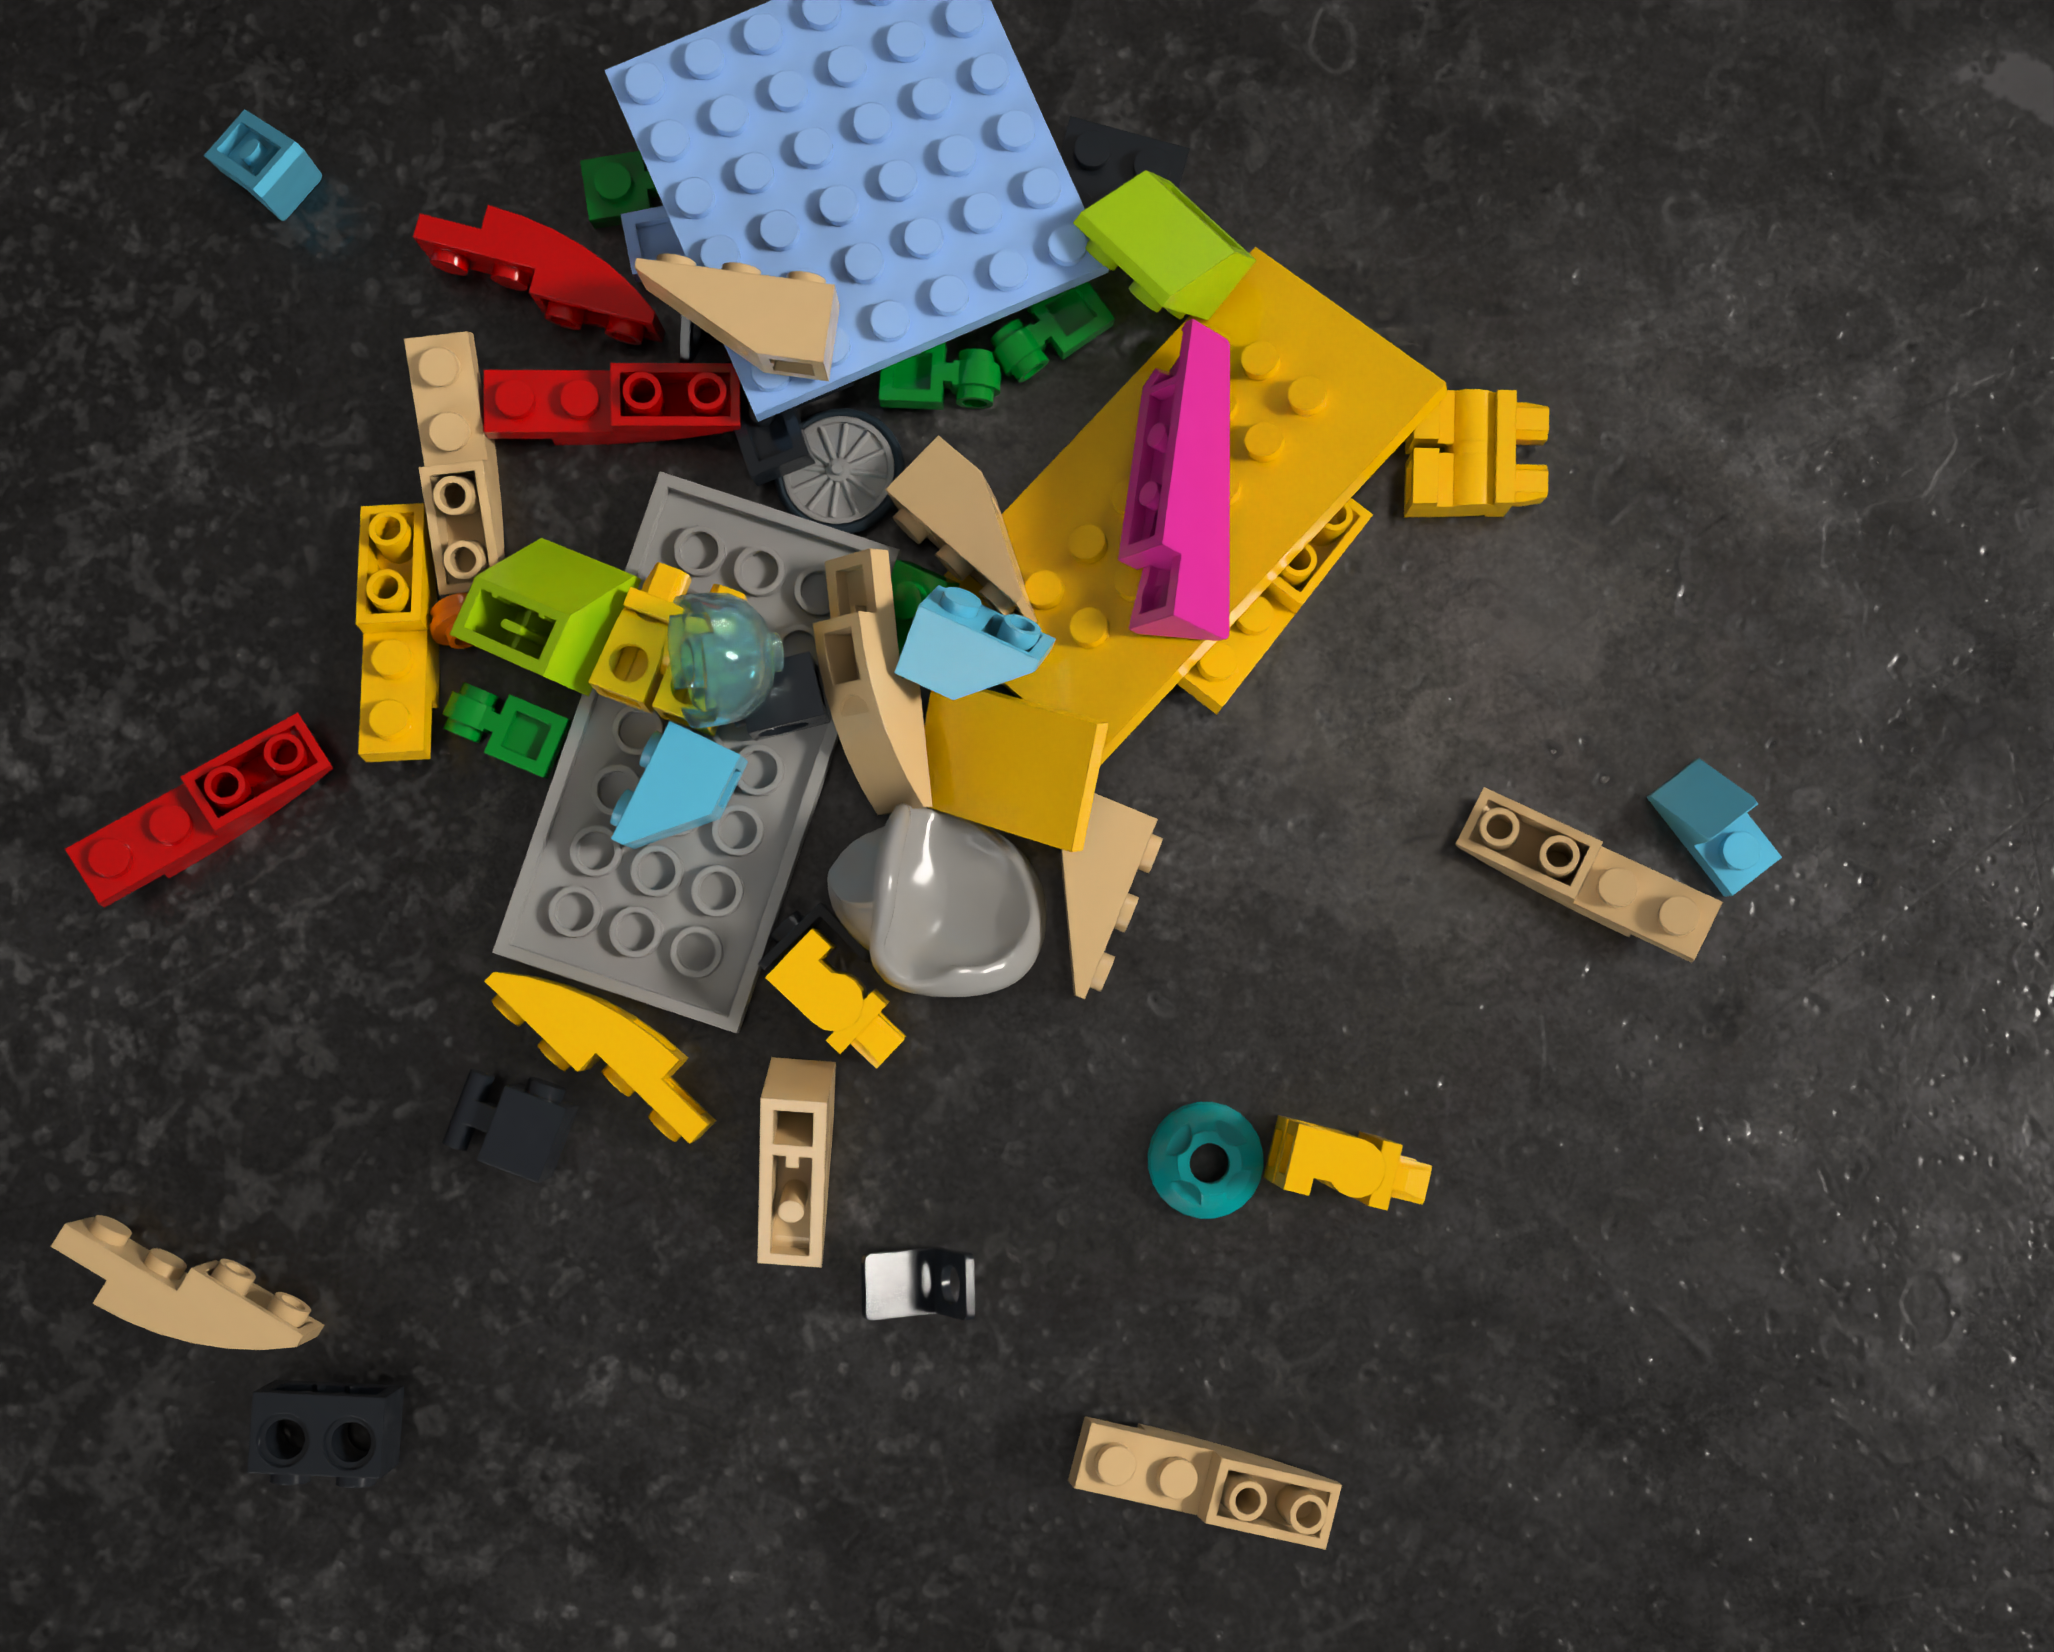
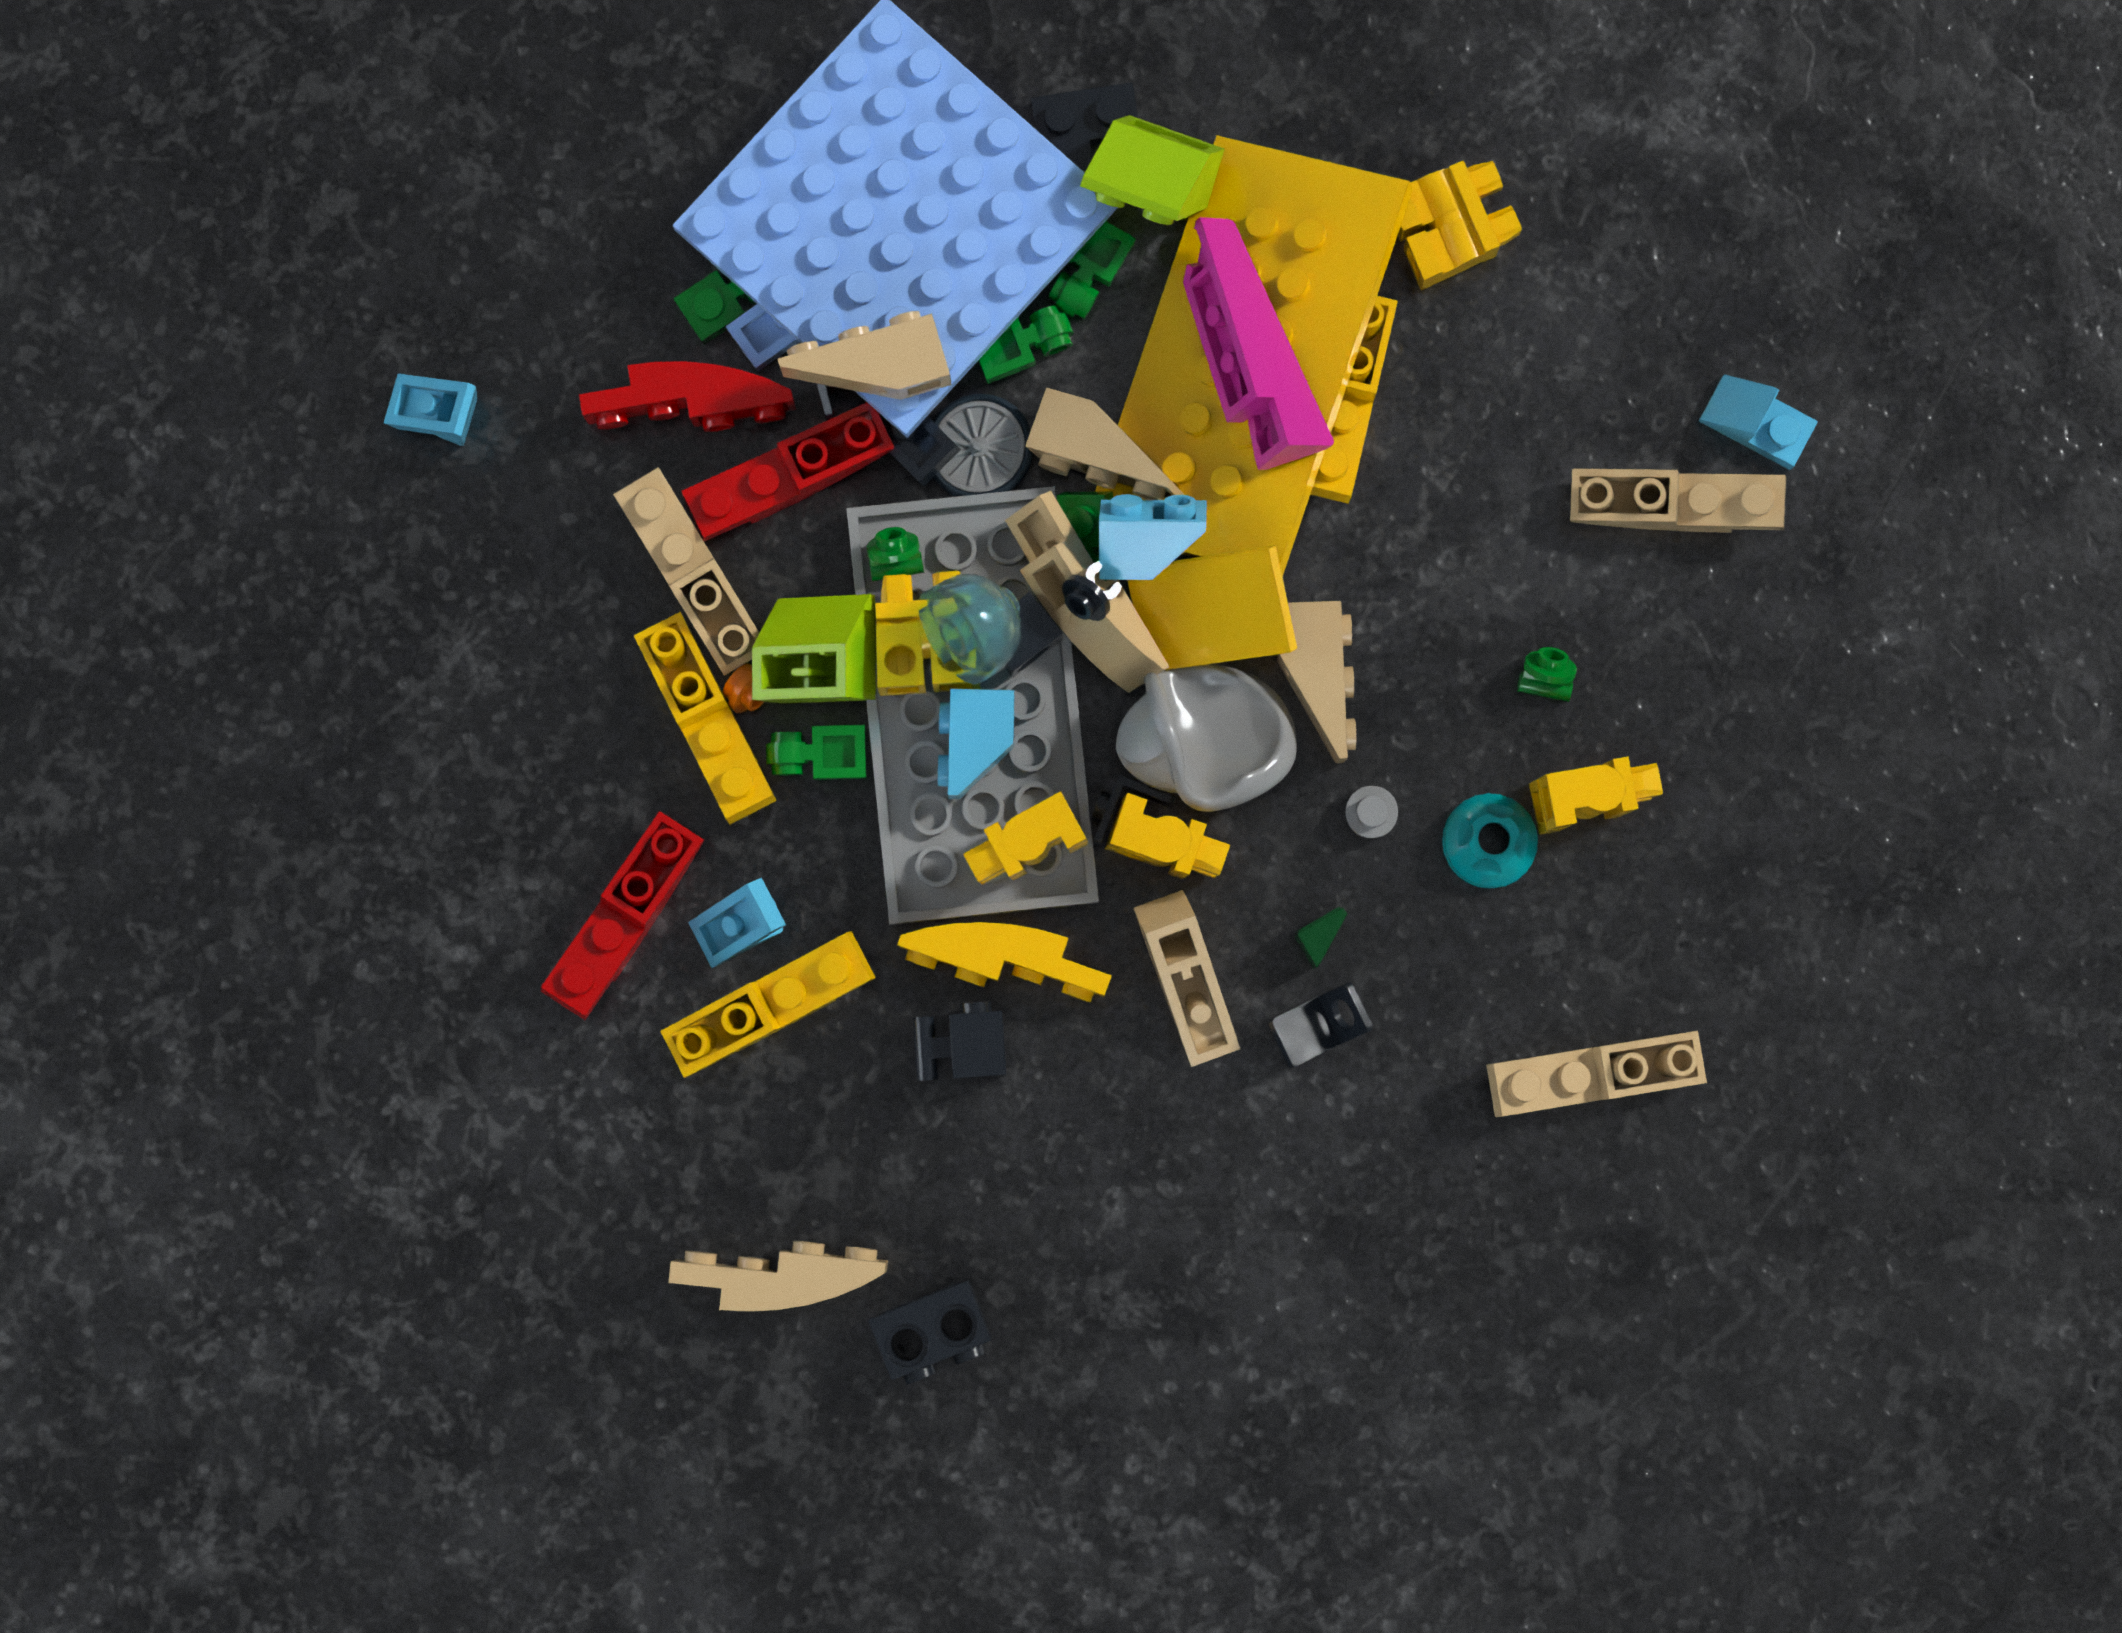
camera: 20 degrees left, 0 degrees up
none -> yellow slope [660,931,876,1078]
none -> medium azure slope [688,878,786,968]
none -> green plate [866,527,924,582]
none -> yellow hips [963,791,1089,885]
none -> black plate [1062,561,1122,621]
none -> dark green slope [1294,907,1347,969]
none -> light grey plate [1345,786,1398,839]
none -> green plate [1517,647,1577,702]

